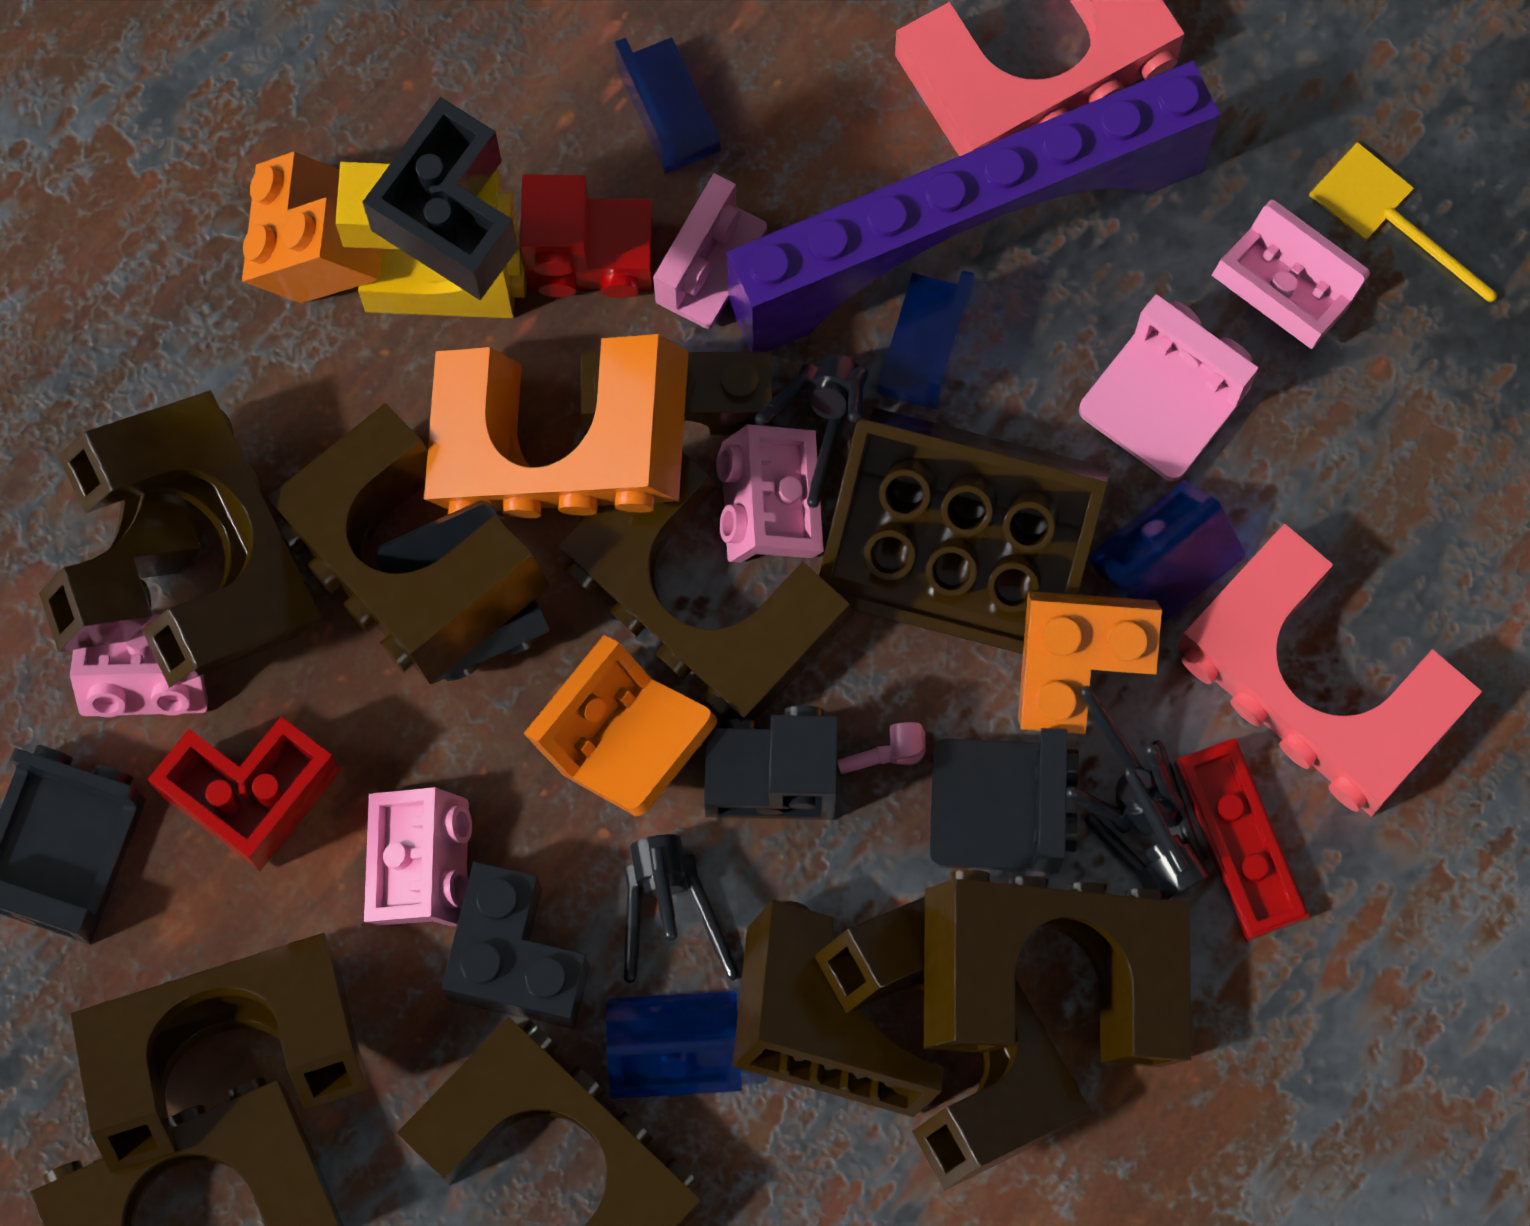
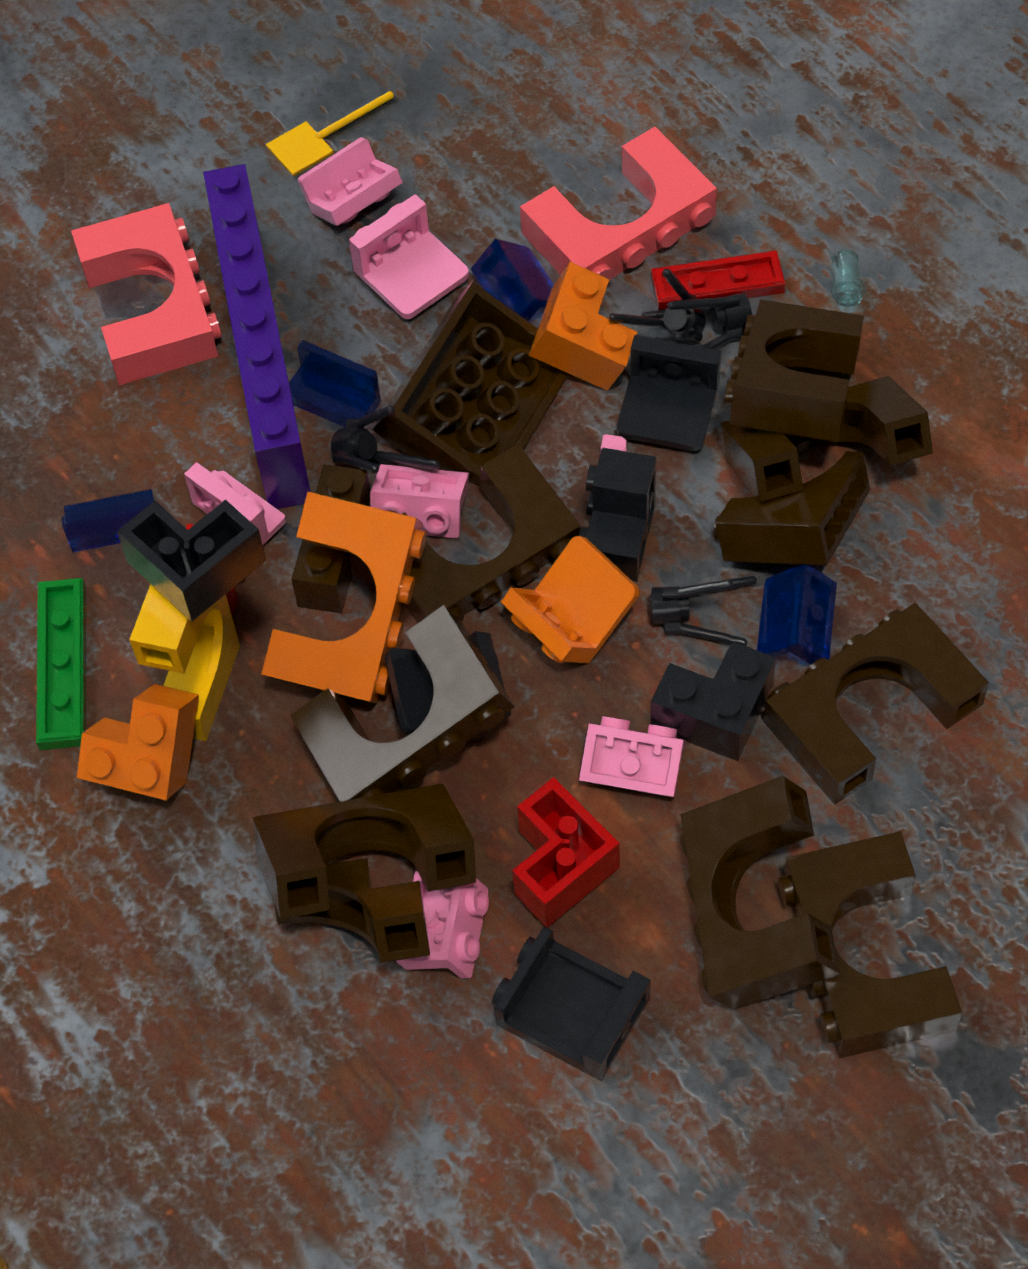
camera: 75 degrees left, 15 degrees down
none -> green tile [36,578,86,750]
none -> clear light blue pin [831,250,866,307]

